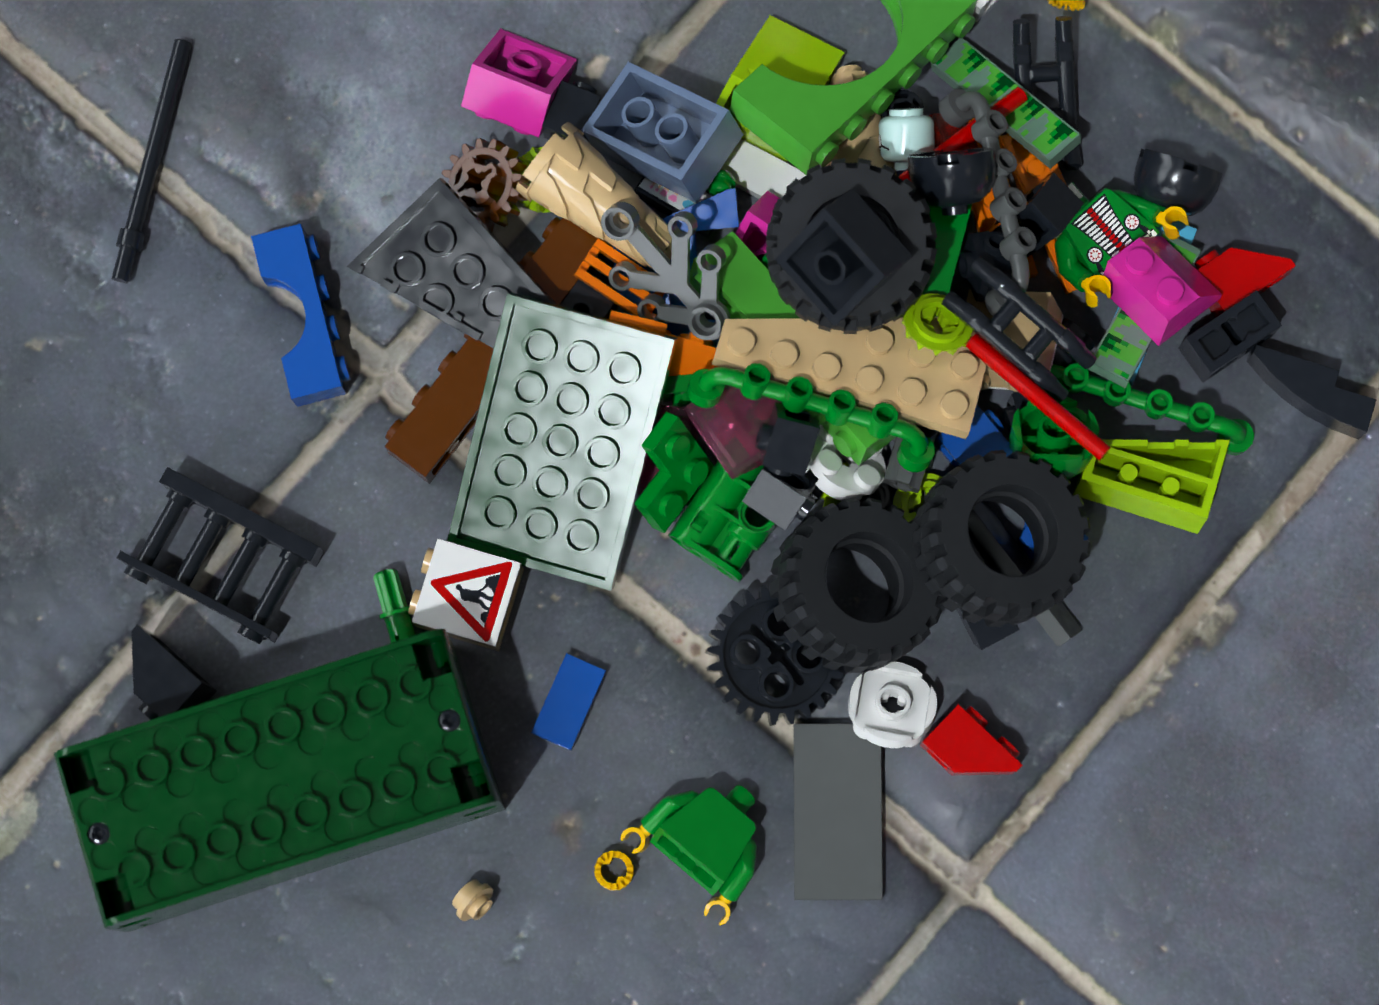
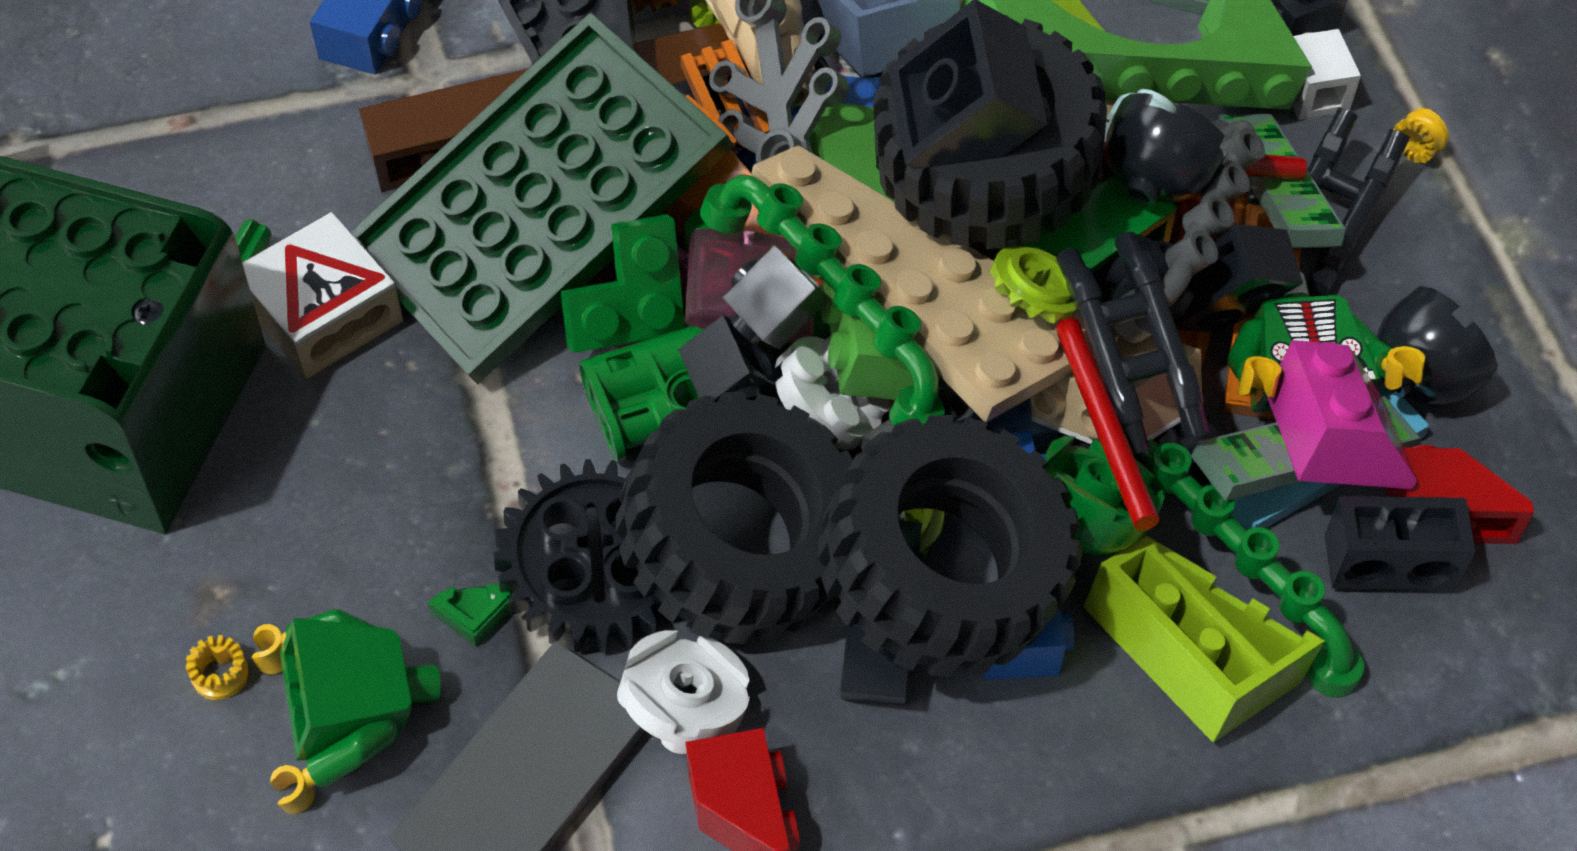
camera: 30 degrees right, 25 degrees down
black fence [117,467,324,644] -> none
tan plate [452,880,493,921] -> none
blue tile [531,653,606,751] -> none
dark grey tile [968,501,1082,647] -> none
black slope [1247,345,1377,439] -> none
none -> green tile [428,583,513,647]

